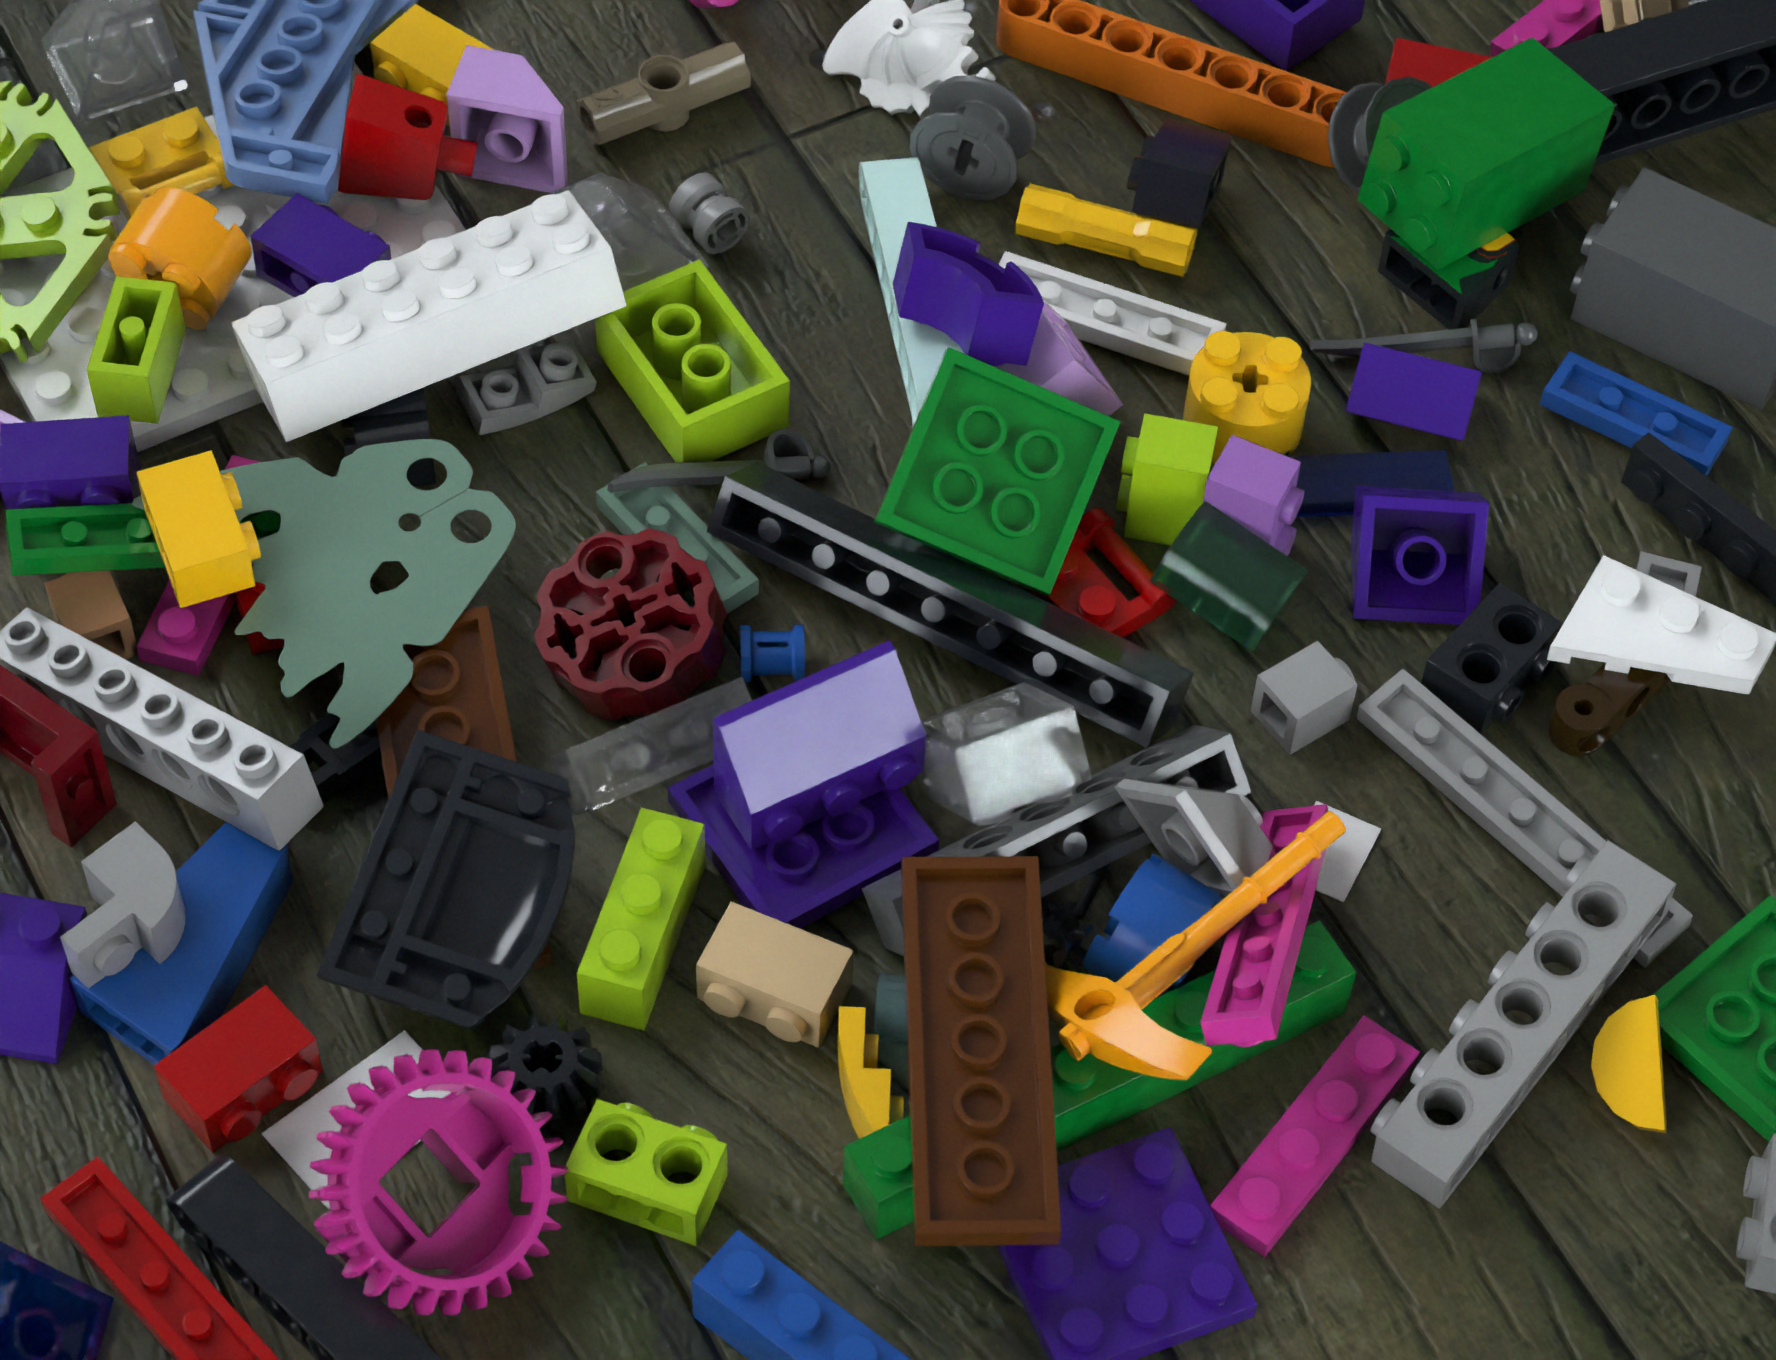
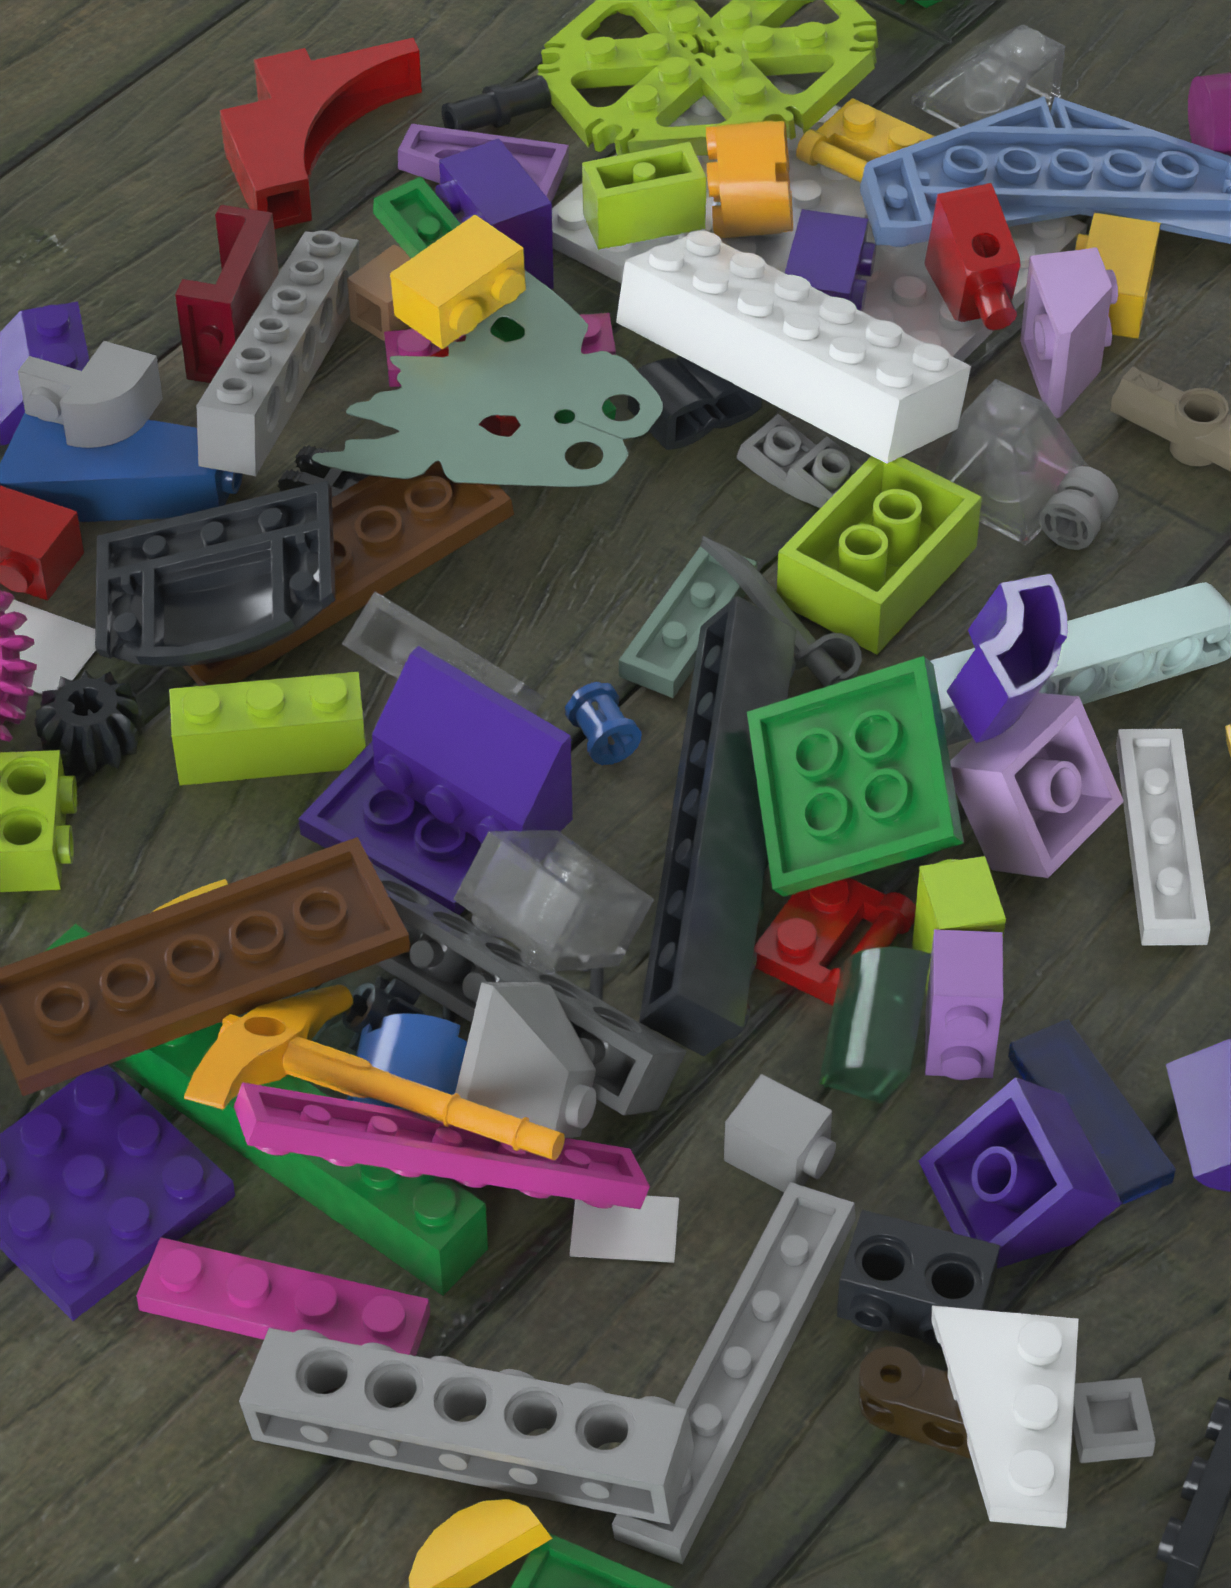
camera: 70 degrees right, 5 degrees down
dark red connector [534,528,727,722] -> none
tan brick [696,901,854,1048] -> none
yellow brick [1183,331,1311,464] -> none

